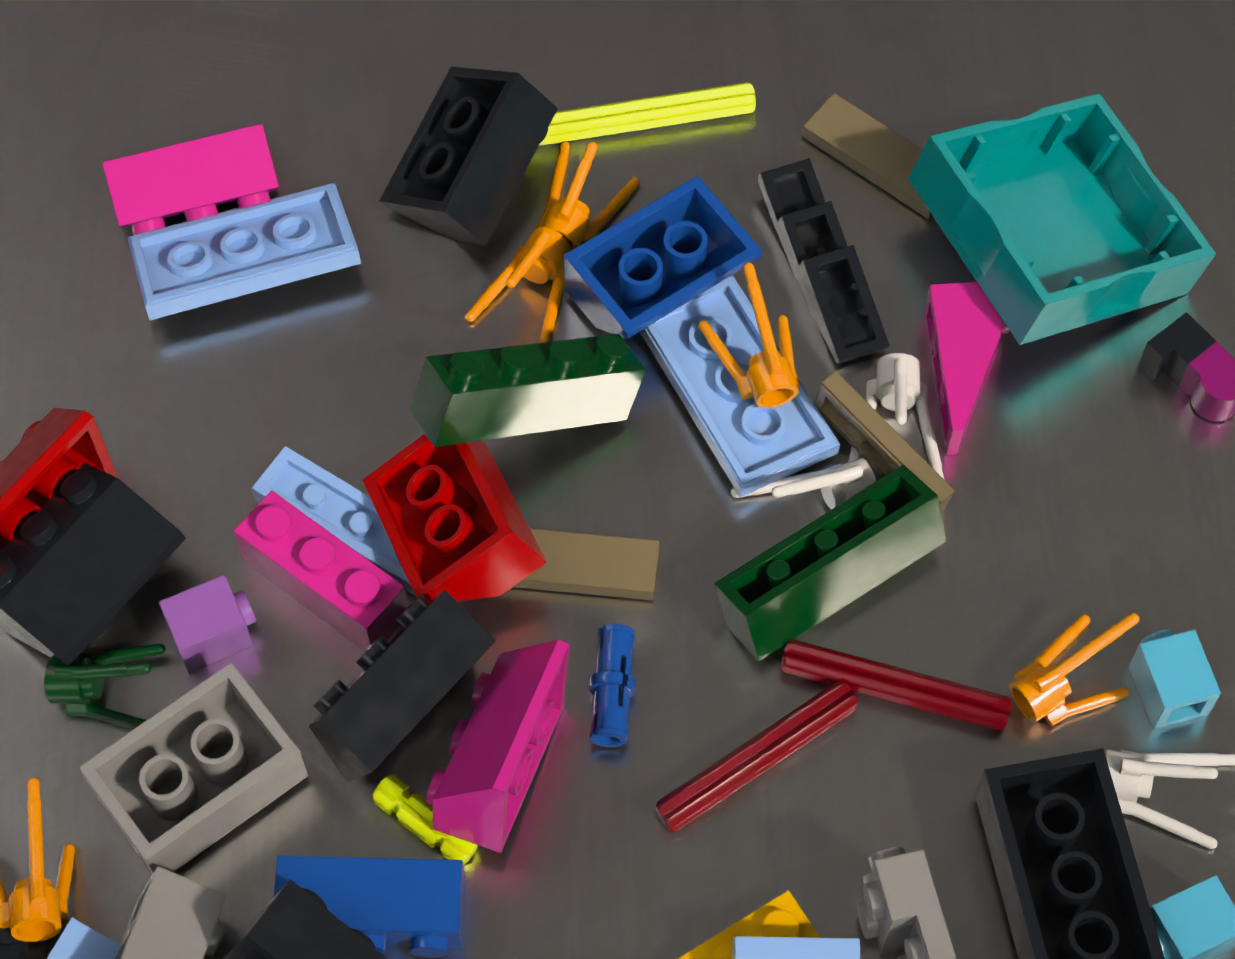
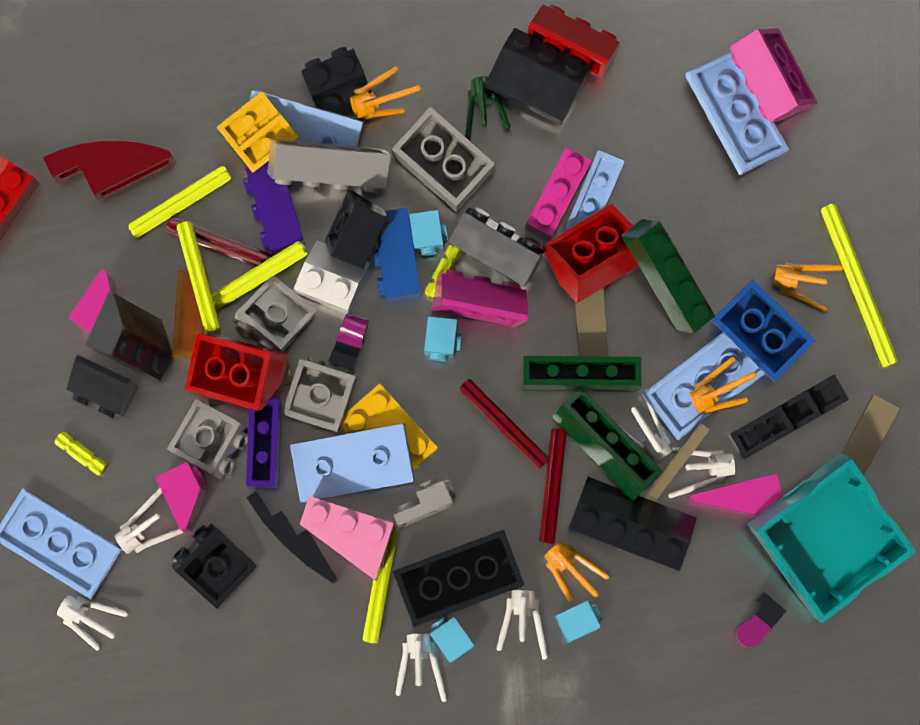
camera: 80 degrees right, 20 degrees up
medium lavender brick [159,575,257,674] -> none
black slope [379,66,558,245] -> none
light orange plant [465,227,571,343] -> none
blue pin [589,624,636,748] -> none
none -> medium azure brick [409,210,448,256]
none -> medium azure brick [424,317,462,362]
none -> dark green brick [523,356,641,391]
none -> black slope [567,476,697,573]

